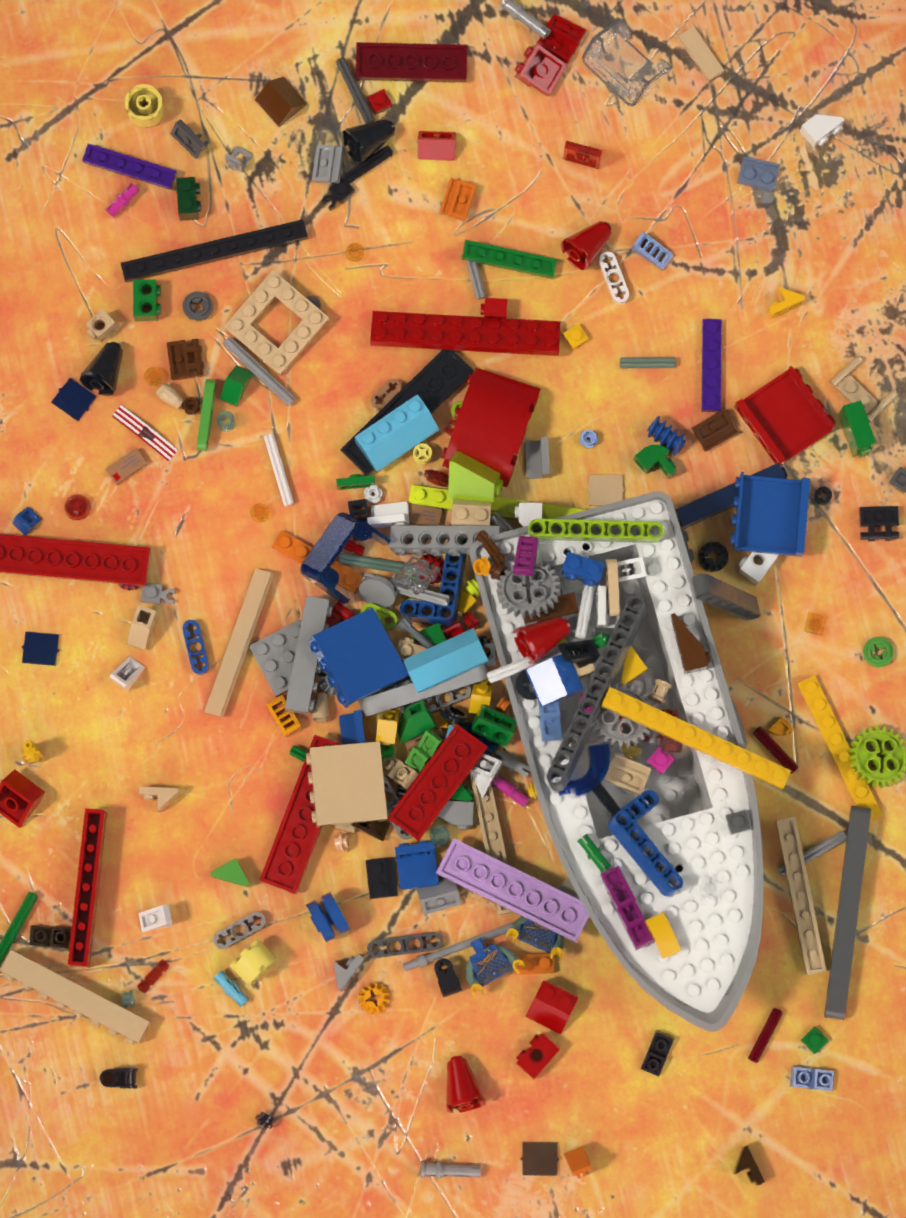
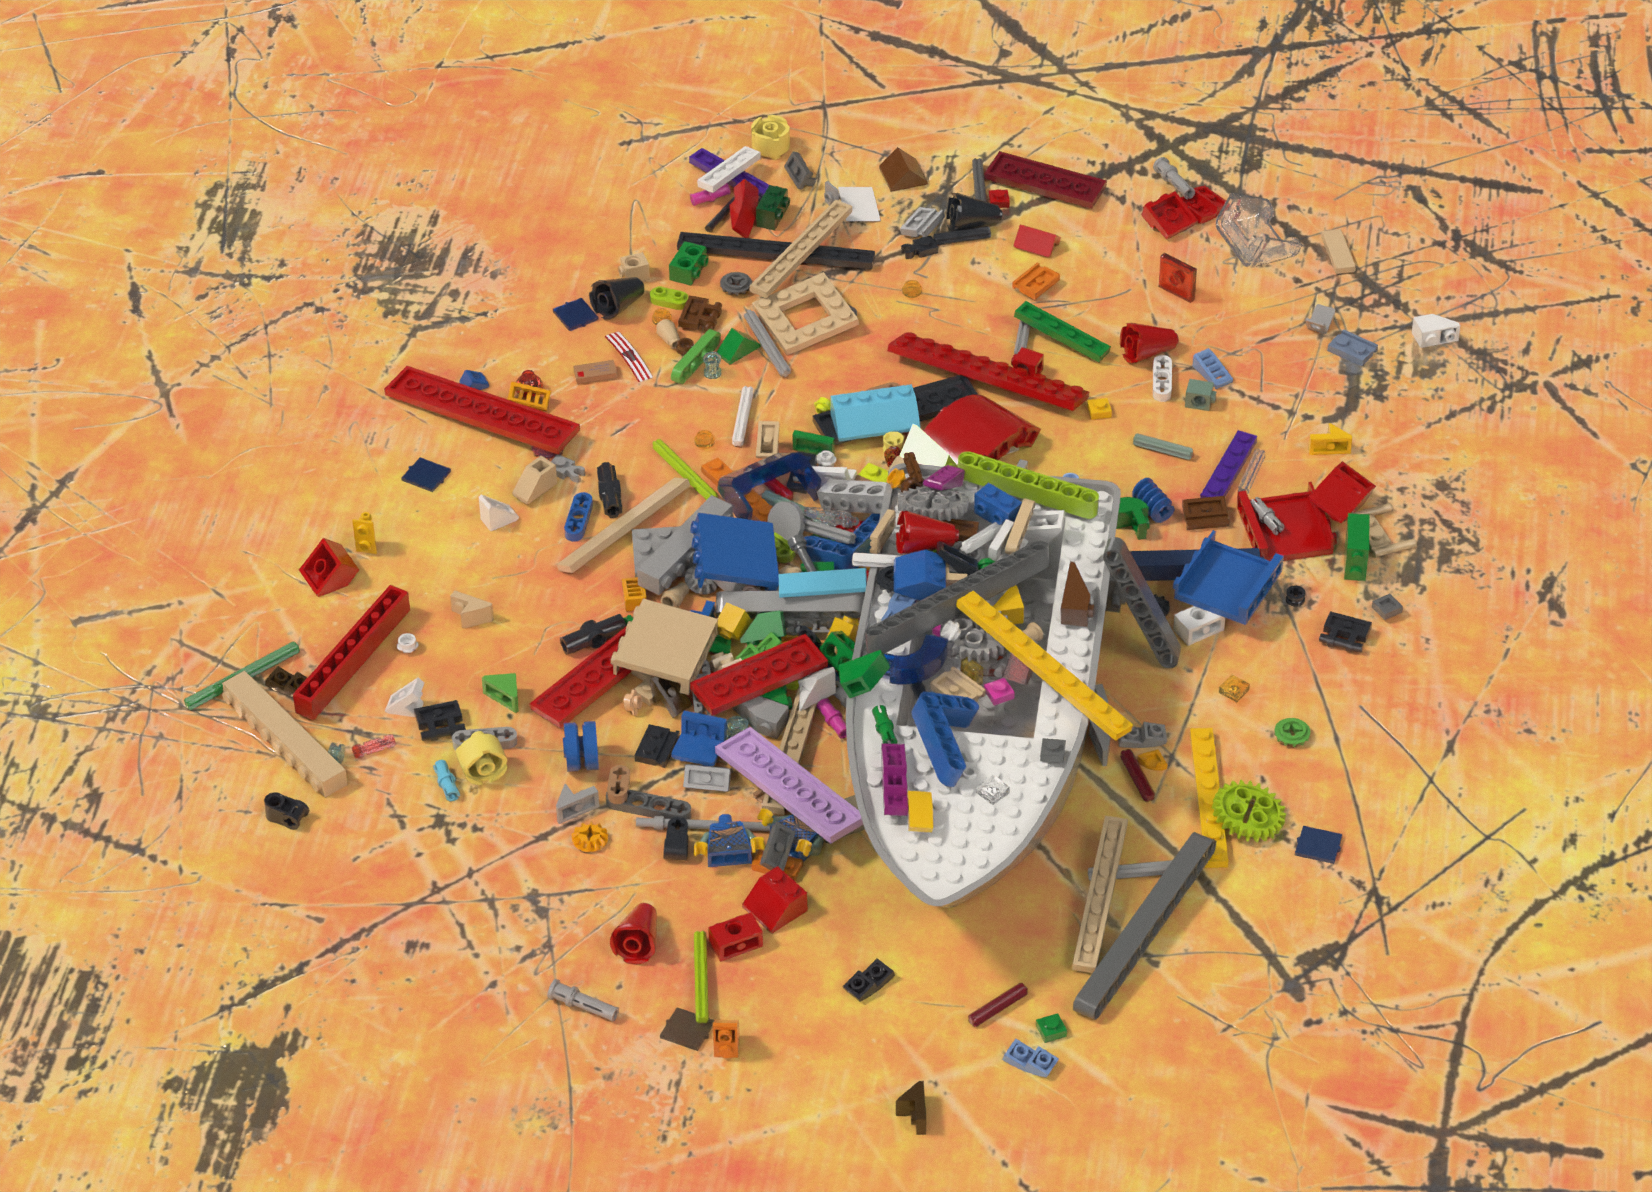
camera: 25 degrees right, 35 degrees down
black plate [255,1112,274,1130] -> none
none -> white plate [397,633,418,653]
none -> black plate [414,700,466,741]
none -> light orange slope [507,381,551,411]
none -> black piece [560,614,626,655]
none -> black piece [597,462,622,518]
none -> medium nougat beam [607,765,630,804]
none -> lime plate [650,286,689,310]
none -> lime axle [652,439,718,500]
none -> lime axle [694,931,709,1023]
none -> white plate [697,146,761,193]
none -> black bar [705,196,735,232]
none -> red slope [730,179,759,238]
none -> tan plate [750,200,852,298]
none -> tan slope [756,421,780,459]
none -> dark grey plate [760,822,796,871]
none -> neon yellow plate [814,397,831,414]
none -> white sticker [838,187,881,221]
none -> green slope [839,650,890,698]
none -> tan tile [870,509,896,554]
none -> white plate [941,620,961,642]
none -> light grey slope [1118,722,1167,748]
none -> sand green brick [1185,379,1217,411]
none -> clear axle [1238,448,1266,494]
none -> light grey pin [1250,497,1285,535]
none -> light grey bracket [1305,304,1335,334]
none -> red slope [1307,461,1376,524]

